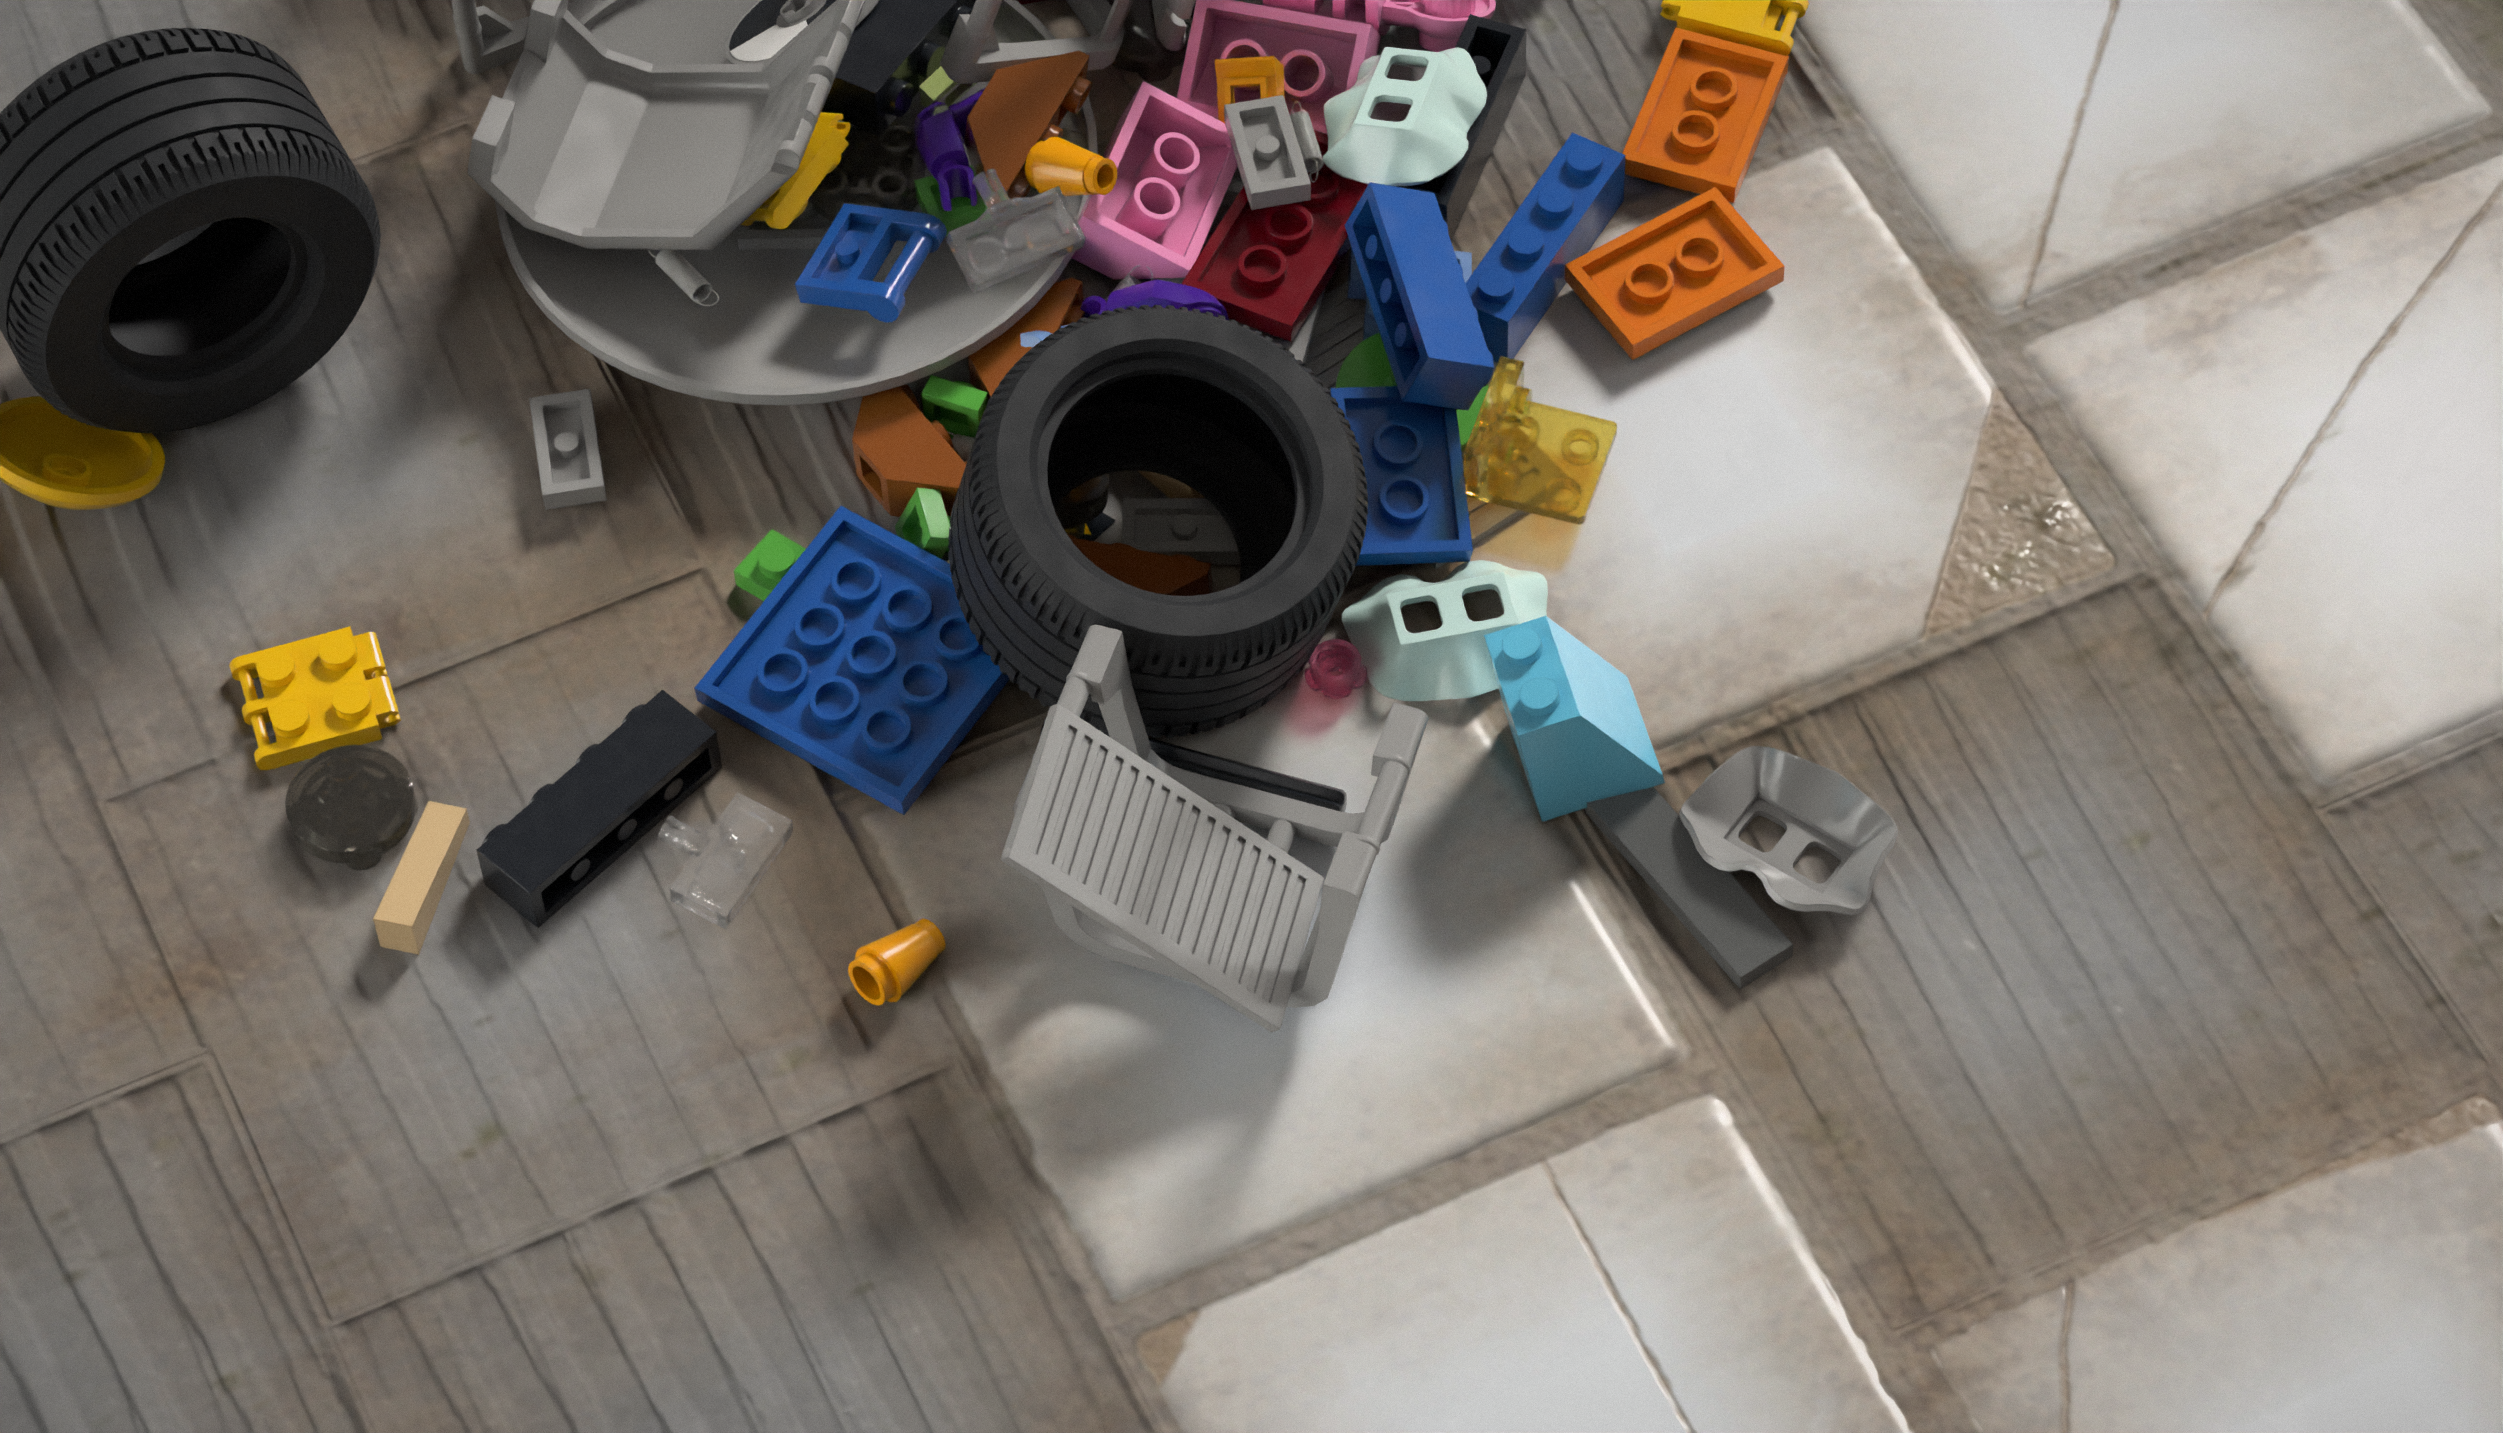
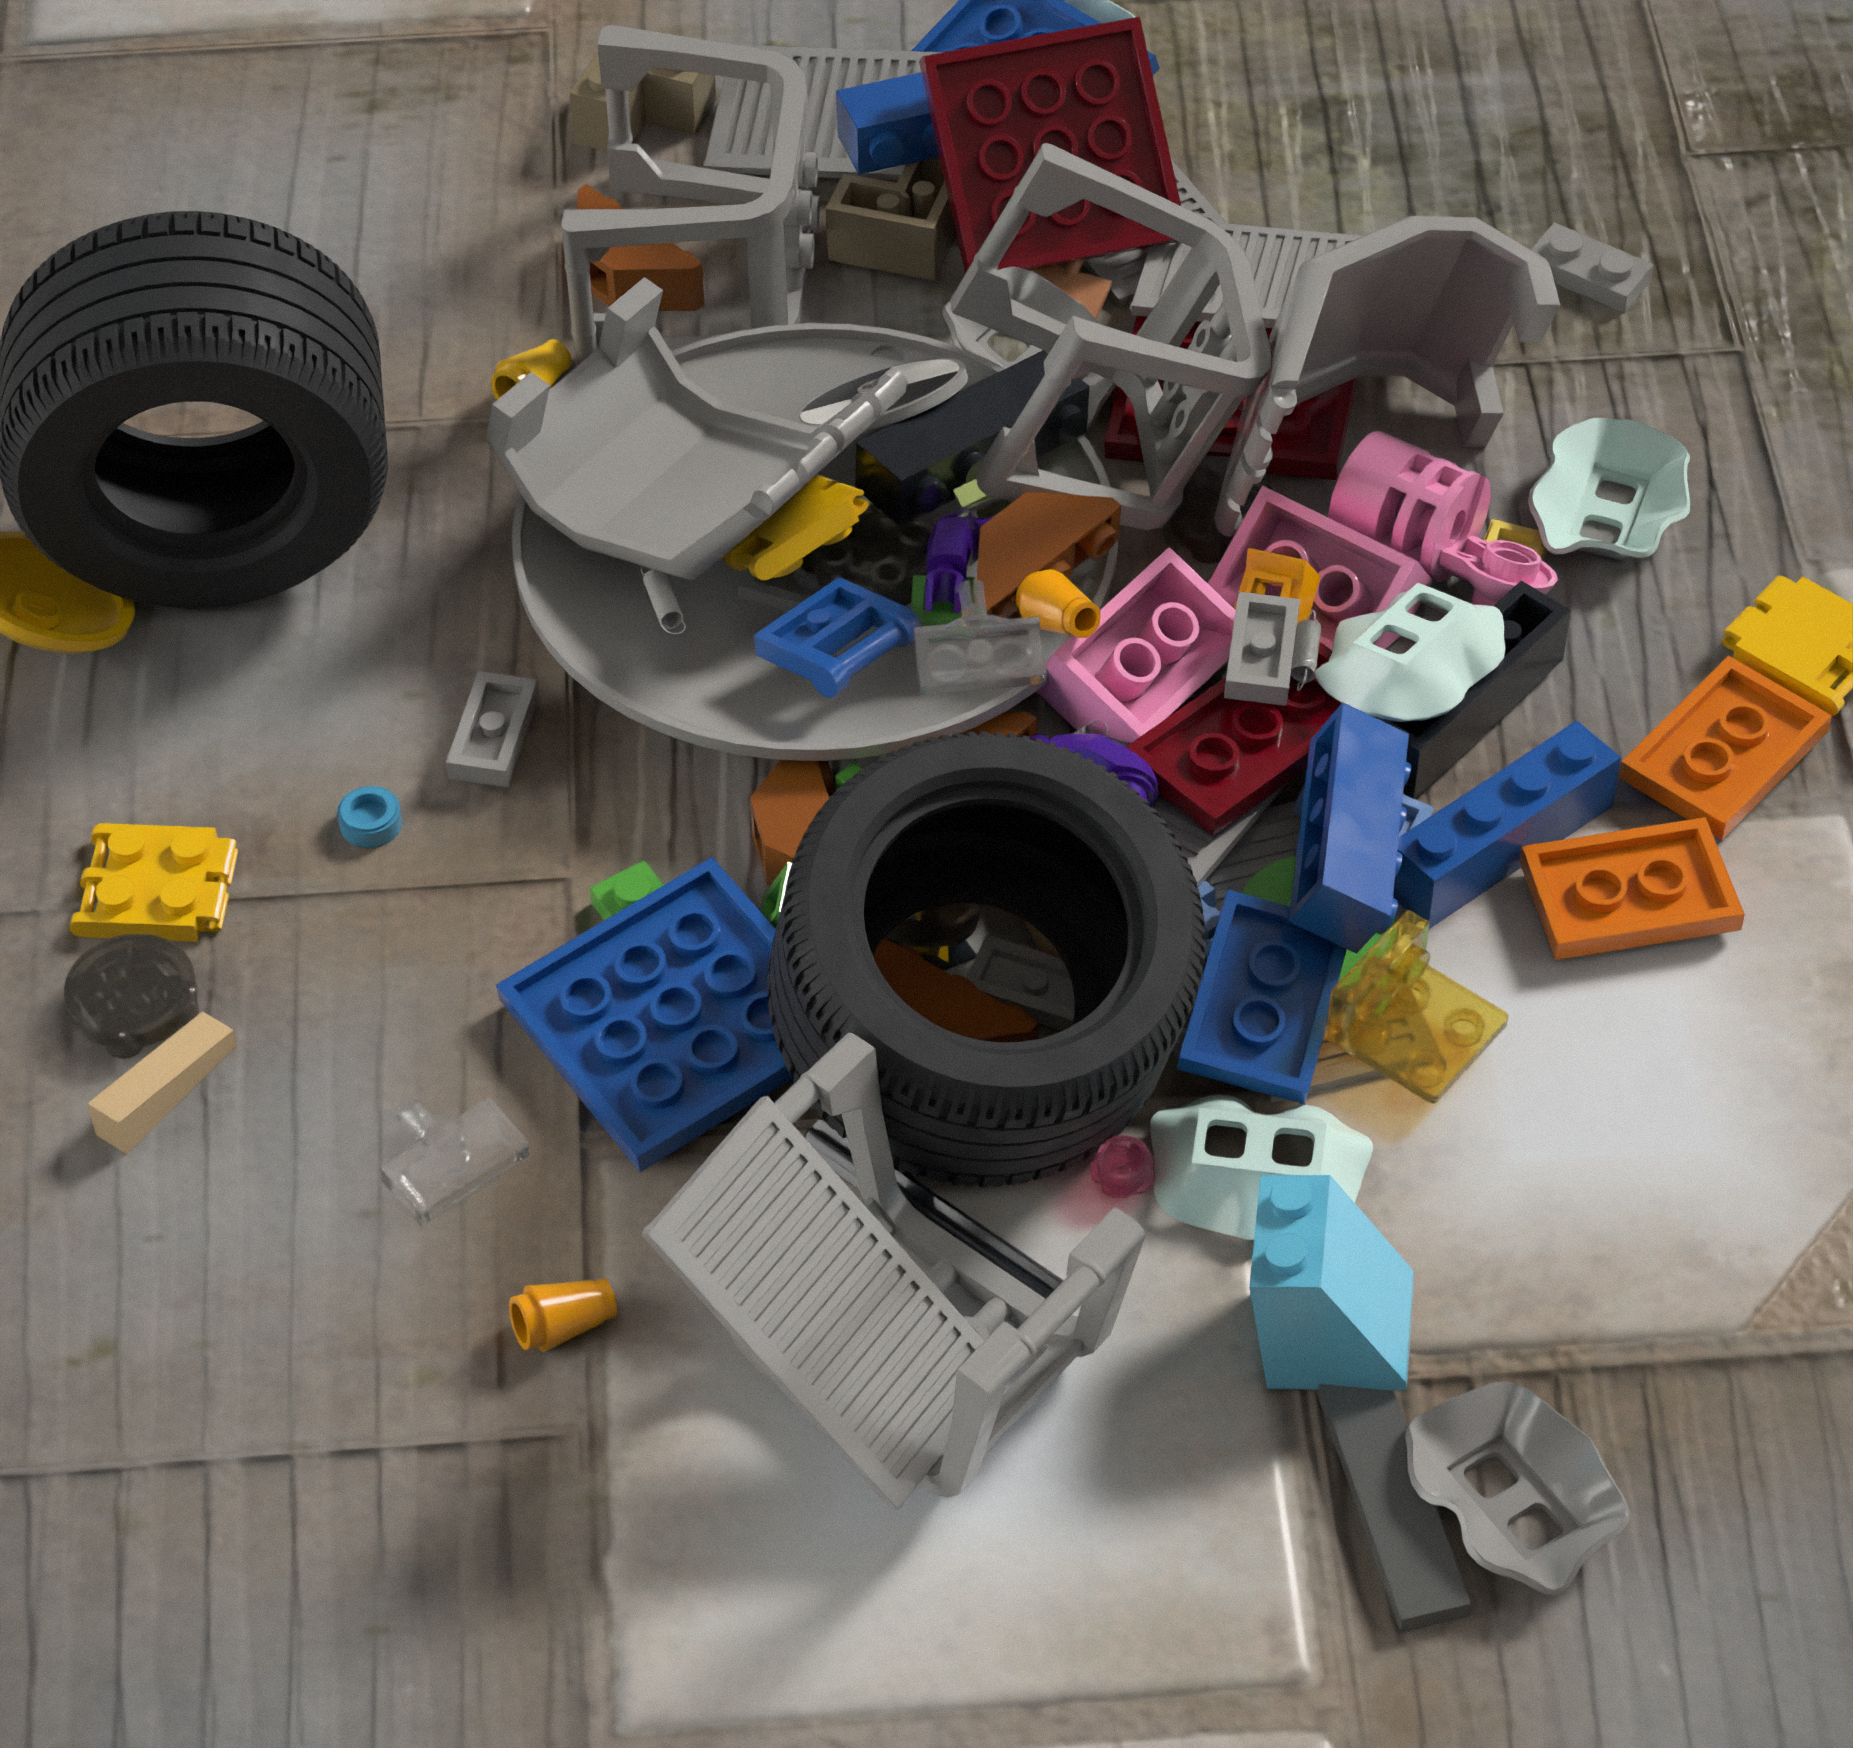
camera: 20 degrees right, 5 degrees down
black brick [476,690,722,928] -> none
none -> dark azure tile [337,786,402,848]
none -> yellow cone [490,339,572,400]

